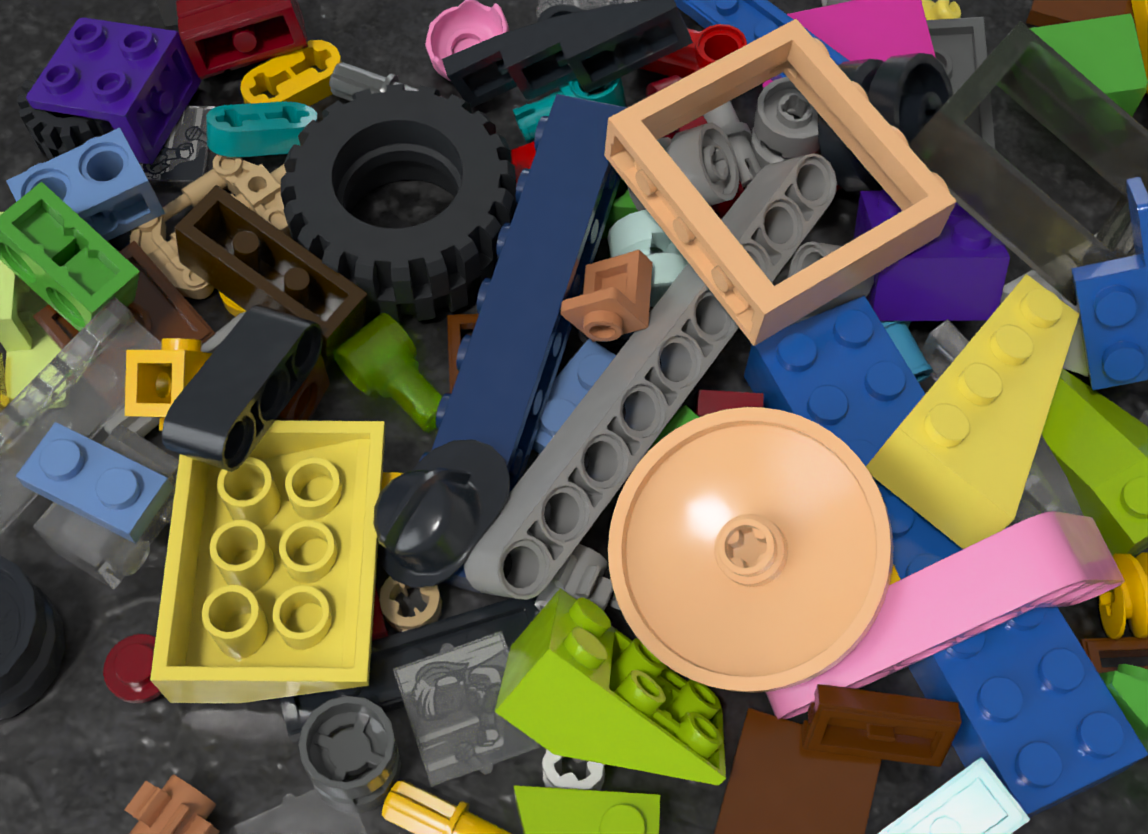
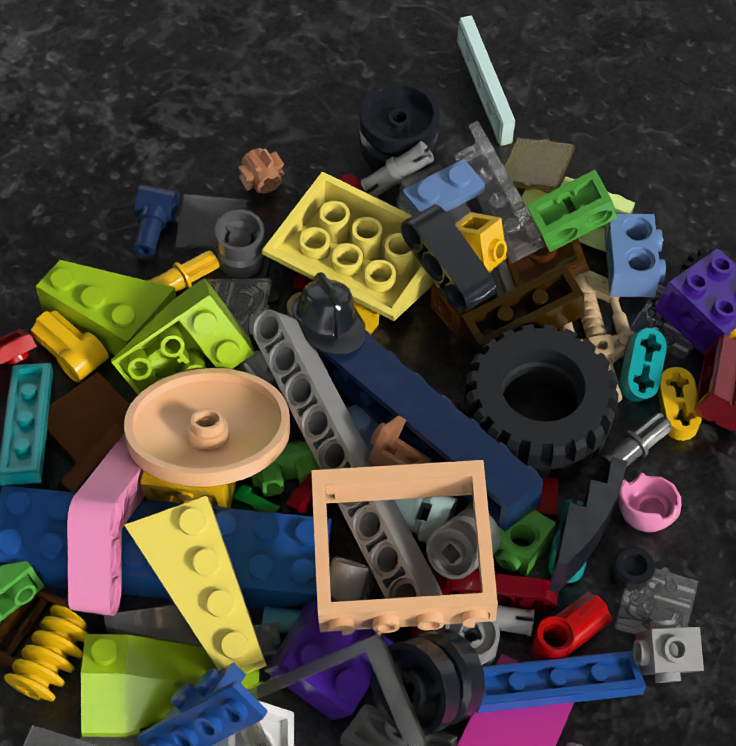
camera: 120 degrees right, 5 degrees down
clear neon green pin [333,313,443,433] -> none
none -> light grey pin [361,141,434,198]

